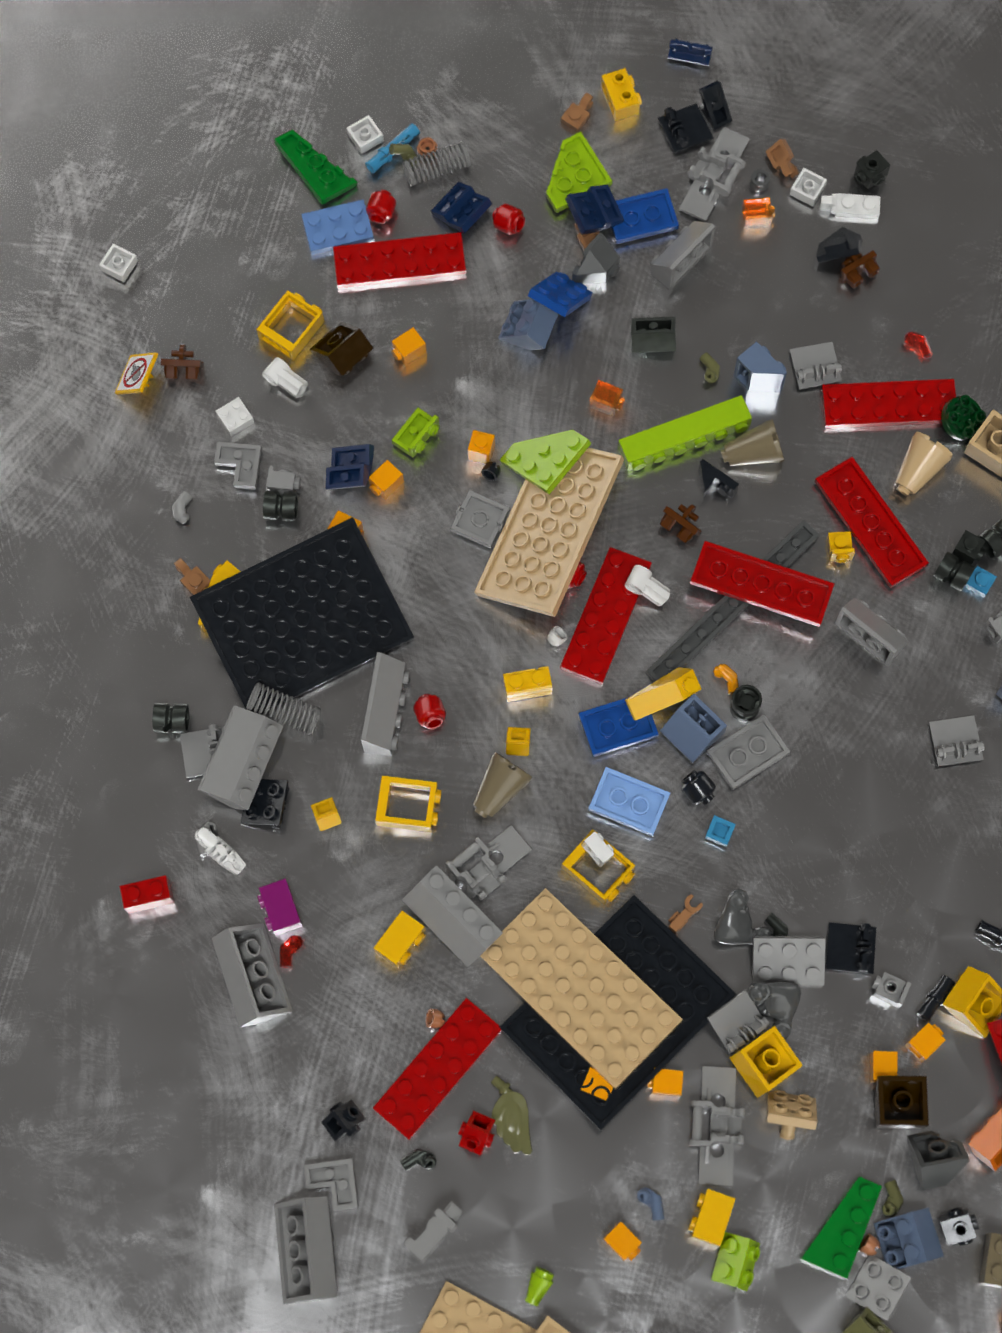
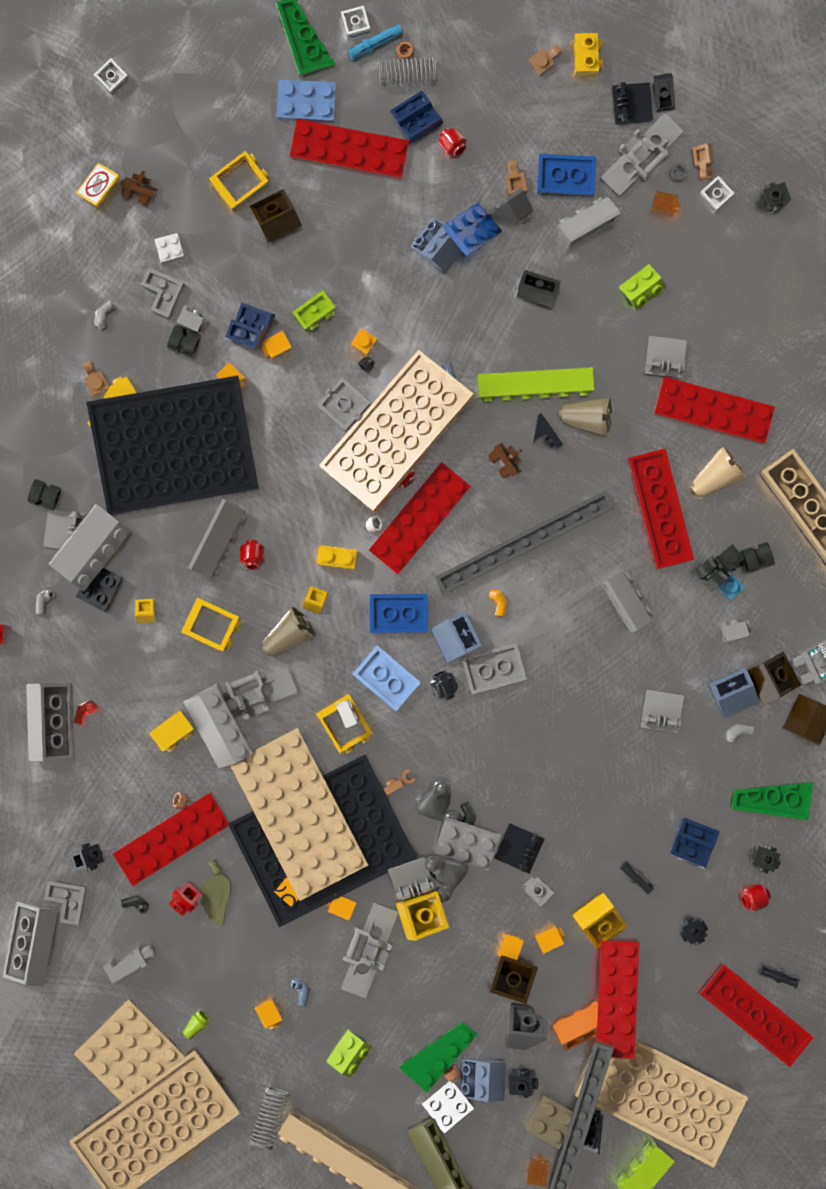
camera: 15 degrees right, 15 degrees up
white hinge [194,827,246,875] -> none
light grey piece [247,682,321,735] -> none
magenta brick [257,878,302,936] -> none
white piece [262,357,308,398] -> none
red head [366,190,396,224] -> none
olive arm [389,144,417,167] -> none
light orange brick [391,327,427,366] -> none
lime plate [500,429,591,494] -> none
lime plate [546,131,612,213] -> none
dark blue slope [565,185,624,235] -> none
clear orange brick [590,380,625,417] -> none
white piece [625,565,671,606] -> none
yellow slope [625,667,701,720] -> none
dark blue hinge [668,38,713,66] -> none
yellow brick [688,1189,735,1247] -> none
red plate [690,541,835,627] -> none
olive arm [699,352,720,384] -> none
dark azure plate [705,815,736,847] -> none
pearl dark grey wheel [730,685,762,722] -> none
sand blue slope [733,341,787,393] -> none
tan plate [766,1090,817,1140] -> none
black plate [816,227,863,262] -> none
white hinge [820,193,880,219] -> none
yellow bracket [827,531,855,563] -> none
reddish brown hips [839,250,880,289] -> none
olive arm [882,1180,904,1217] -> none
clear red arm [904,332,933,359] -> none
black pin [917,975,955,1022] -> none
dark green tile [941,395,986,441] -> none
none -> lime bracket [619,264,666,310]

